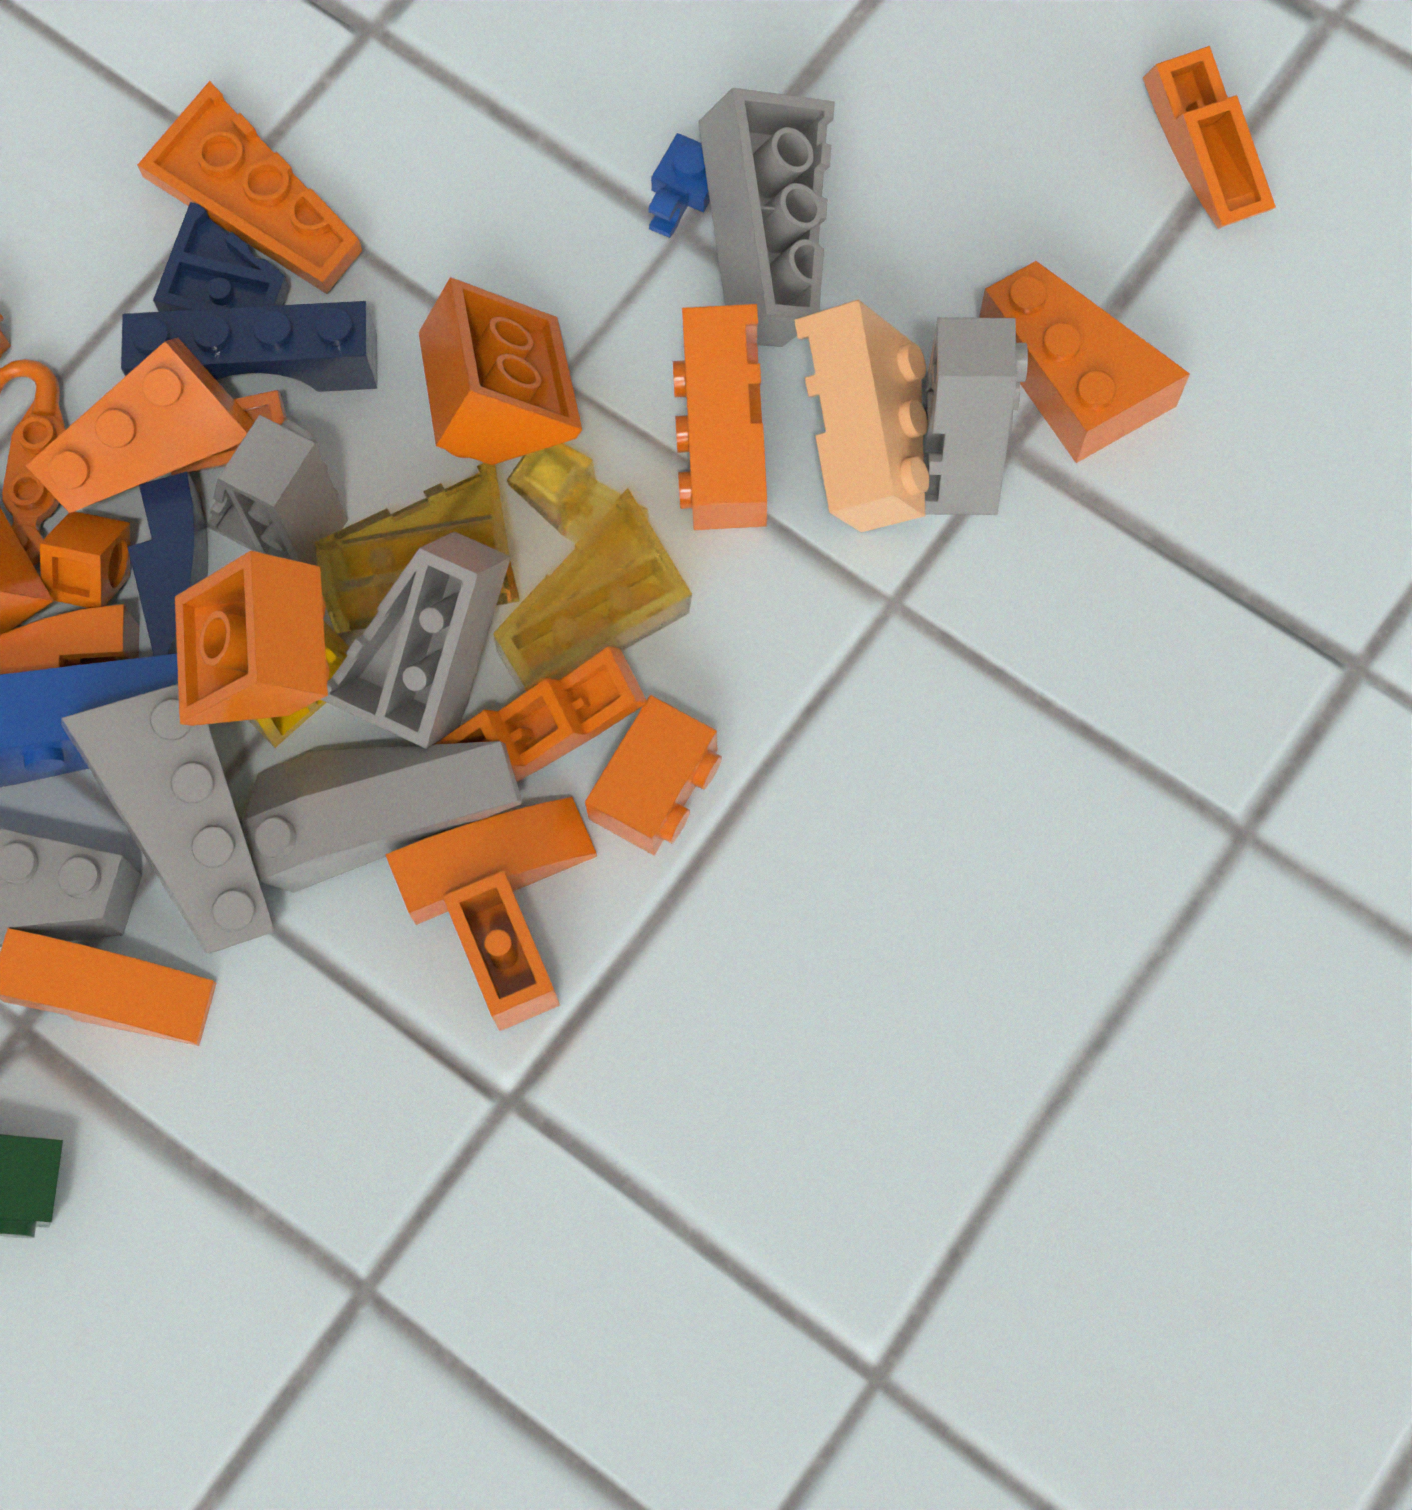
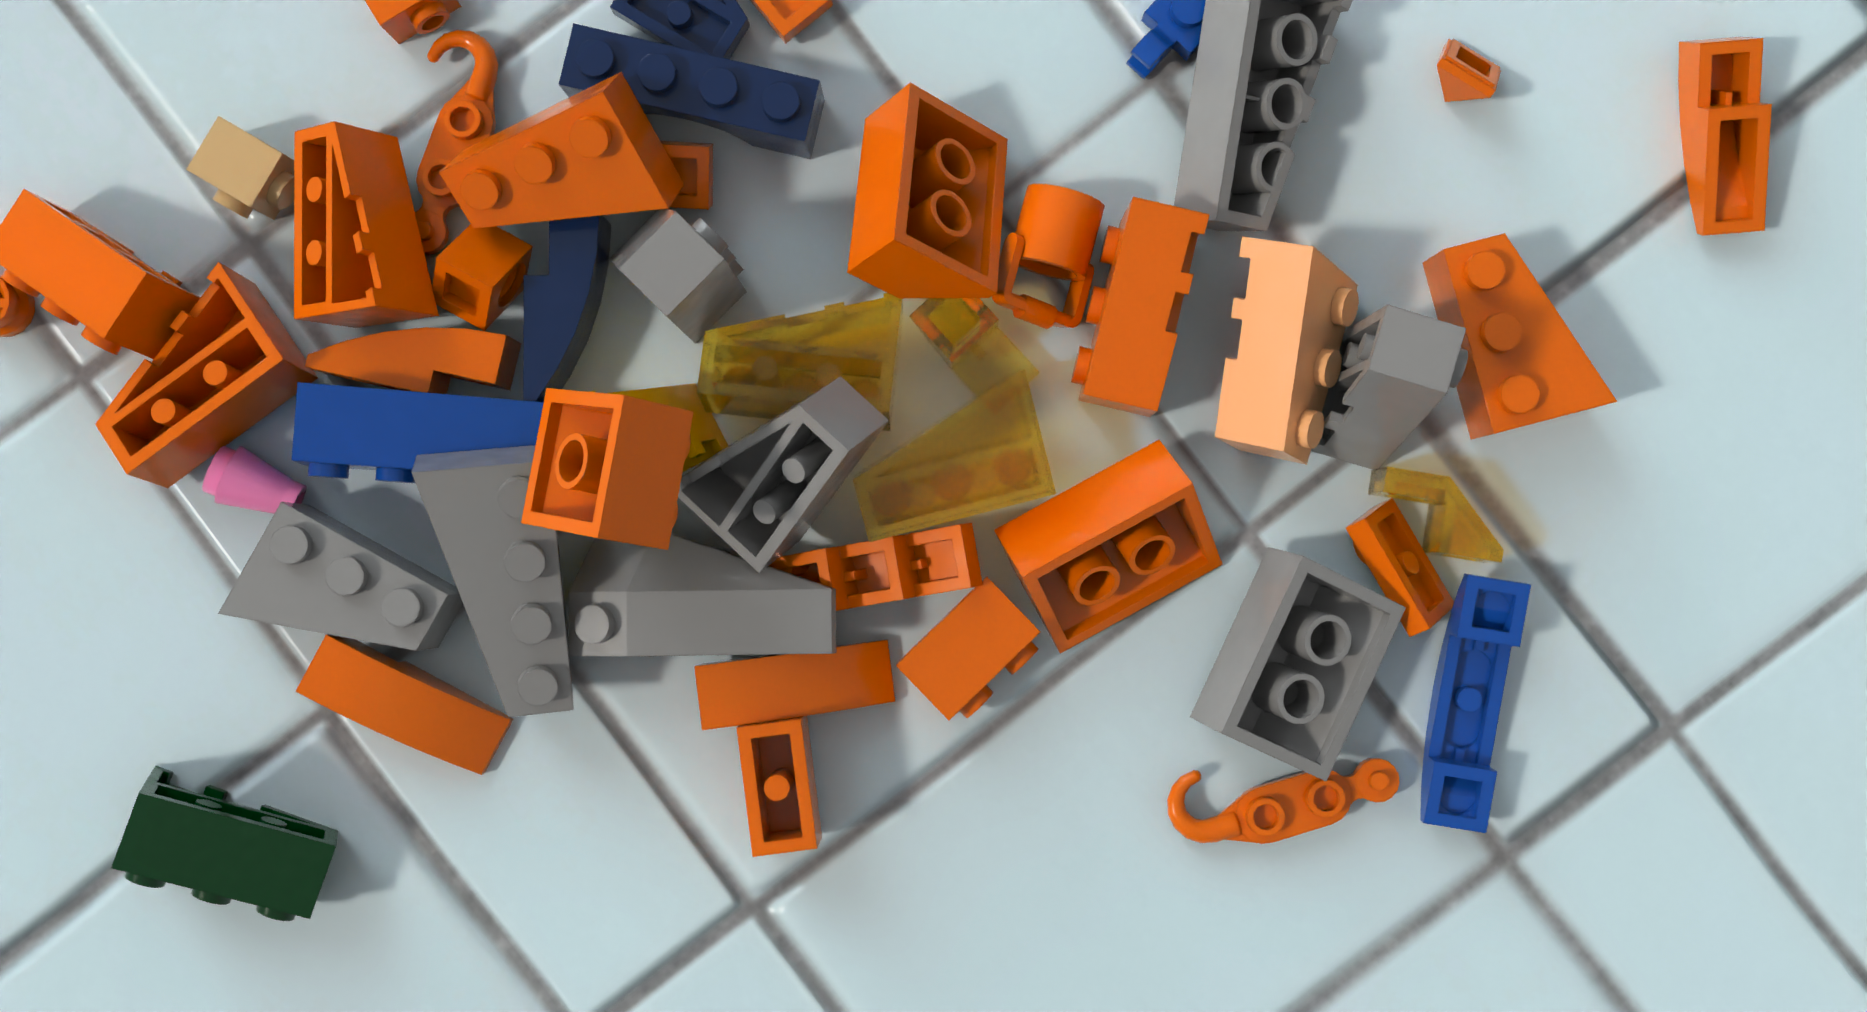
camera: 20 degrees right, 15 degrees up
none -> orange piece [992,184,1105,329]
none -> orange slope [994,440,1223,654]
none -> orange piece [1167,757,1400,844]
none -> light grey slope [1190,547,1406,781]
none -> orange plate [1346,498,1454,637]
none -> clear yellow slope [1368,467,1504,563]
none -> blue slope [1420,573,1531,833]
none -> orange slope [1437,39,1501,102]

